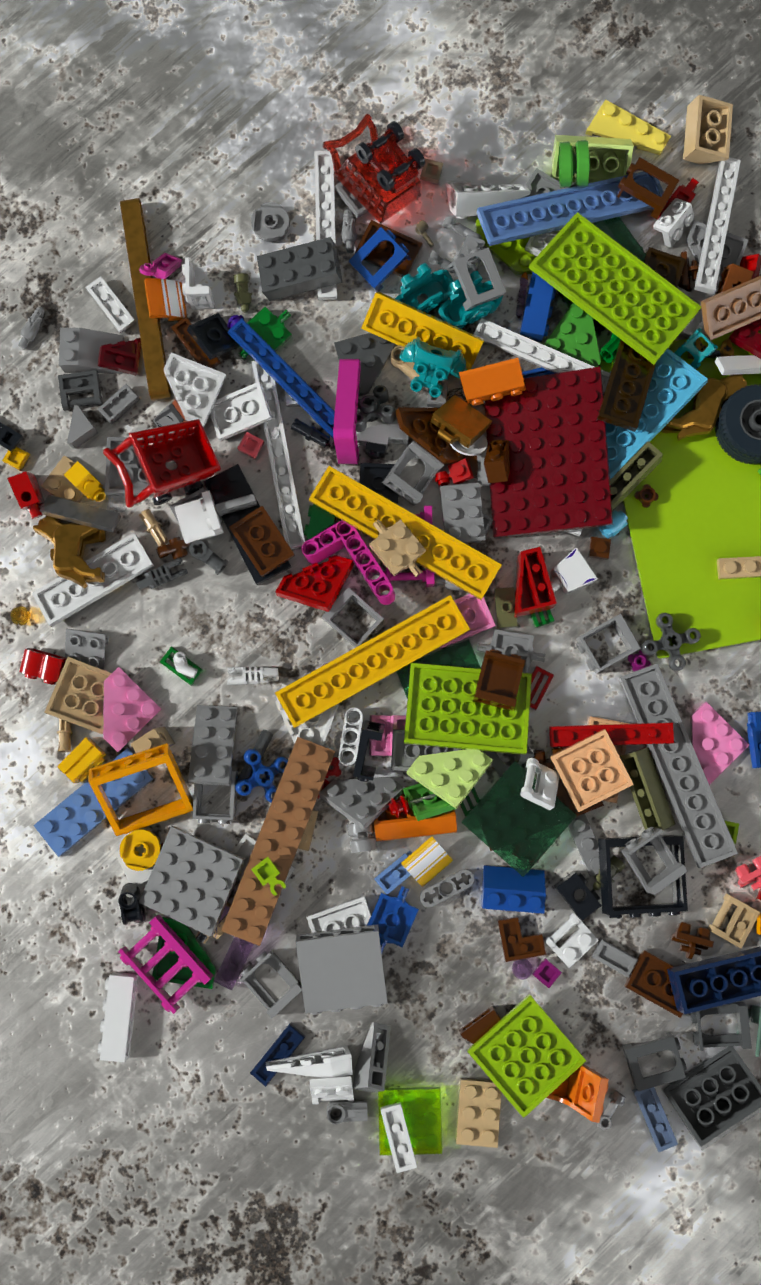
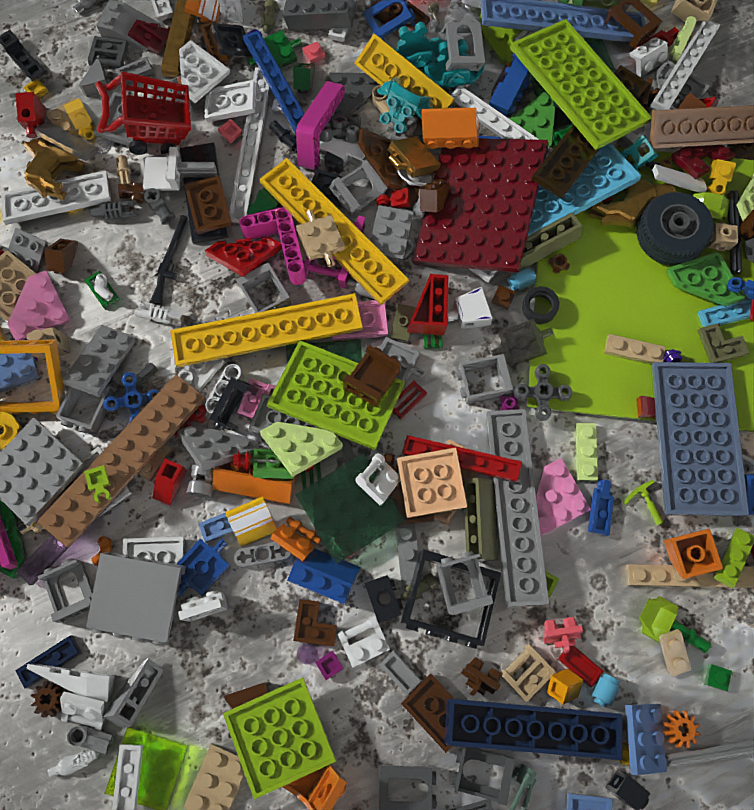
camera: 15 degrees right, 10 degrees down
none -> reddish brown gear [30,681,68,718]
none -> reddish brown slope [45,238,78,274]
none -> white piece [48,750,99,777]
none -> orange arm [91,536,112,566]
none -> black piece [149,215,188,304]
none -> red slope [152,458,188,506]
none -> white plate [178,590,229,622]
none -> orange plate [270,516,322,561]
none -> dark green slope [293,63,315,93]
none -> coral plate [302,42,325,64]
none -> clear smoke plate [491,319,554,367]
none -> black tyre [522,286,560,324]
none -> yellowish green plate [575,423,598,482]
none -> yellowish green plate [670,16,697,64]

